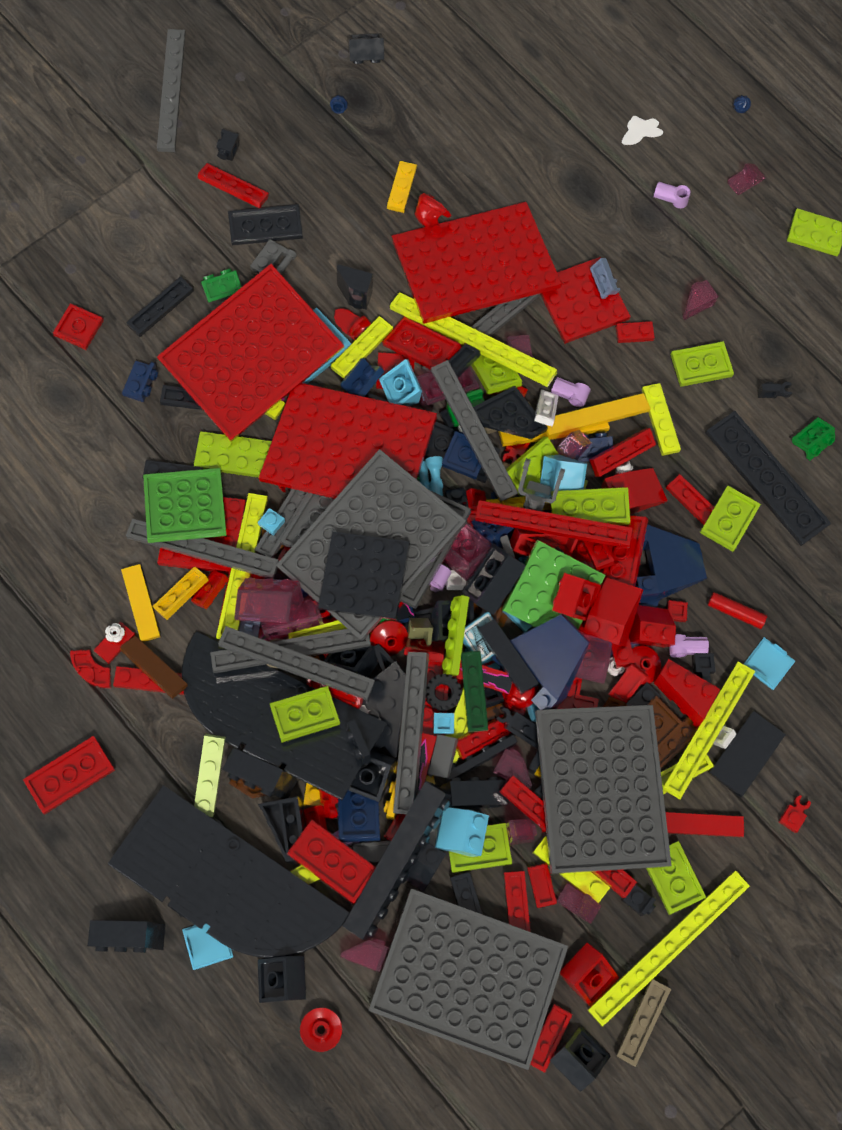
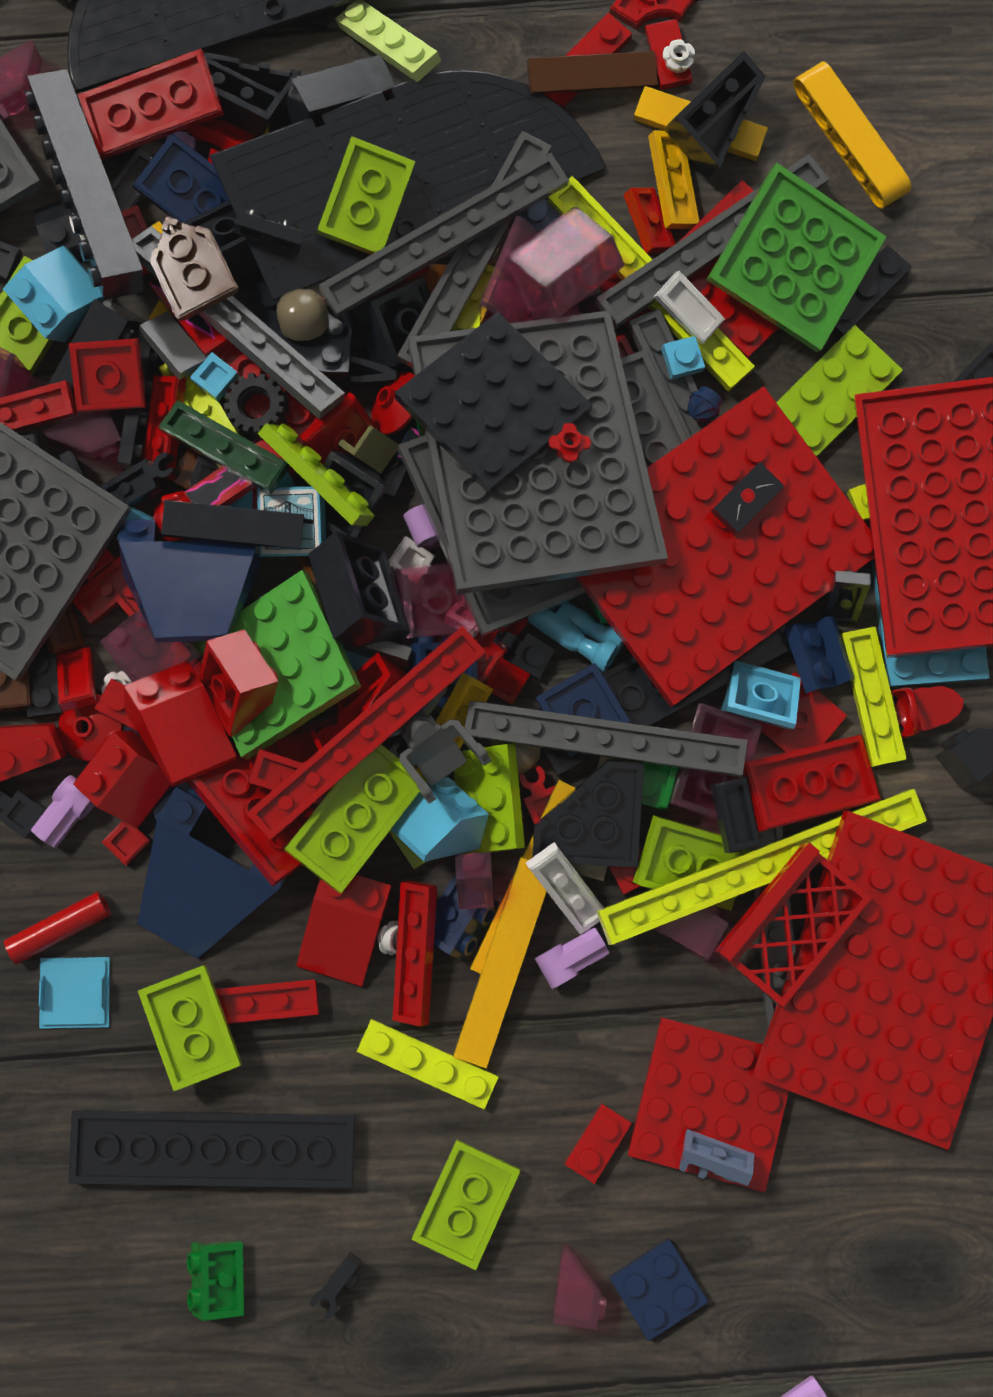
camera: 135 degrees right, 10 degrees up
none -> medium azure piece [39,957,110,1029]
none -> red tile [69,338,146,412]
none -> tile [150,217,239,321]
none -> dark tan hair [276,289,329,341]
none -> red plate [549,423,591,463]
none -> dark blue plate [609,1238,708,1341]
none -> white tile [654,271,725,344]
none -> black wedge [664,51,766,178]
none -> dark blue plate [687,386,723,422]
none -> black tile [711,462,784,535]
none -> red fence [714,842,872,1008]
none -> yellow beam [793,61,912,209]
none -> black plate [822,571,870,625]

